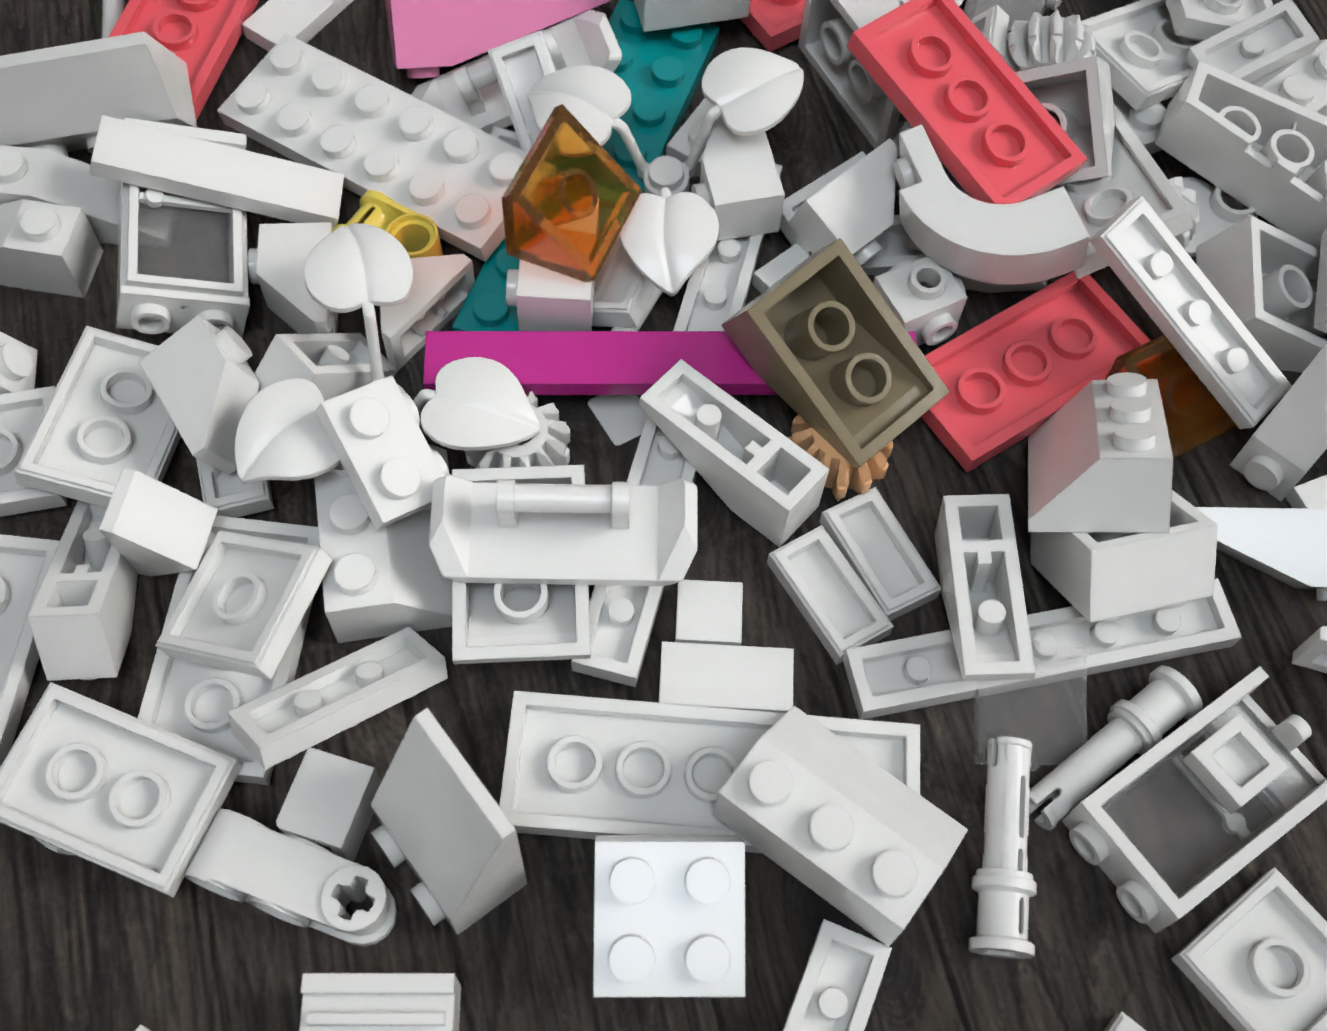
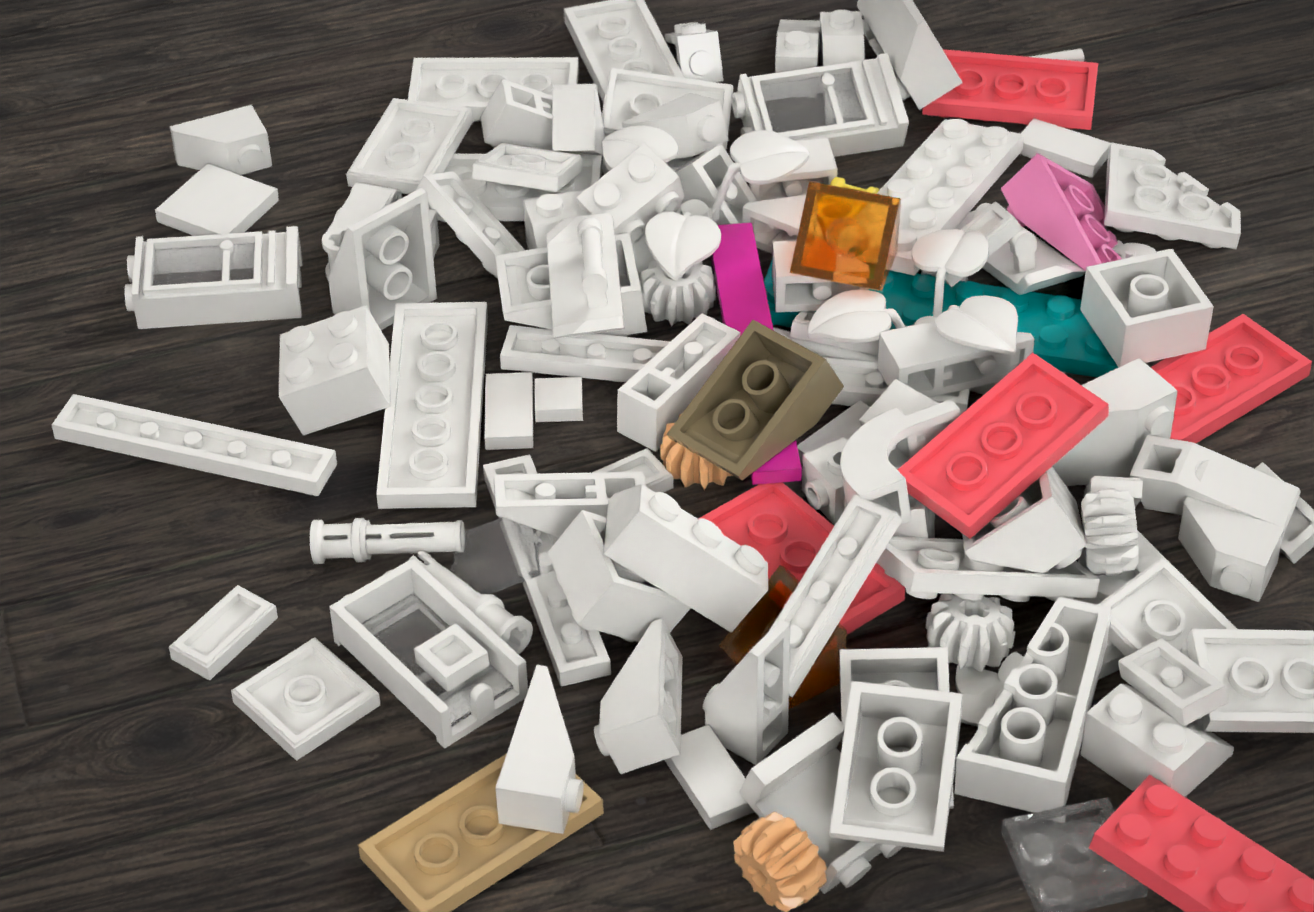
camera: 90 degrees right, 20 degrees down
white tile [90,115,344,229] -> none
white slope [713,706,968,947] -> none
white tile [767,525,894,665] -> none

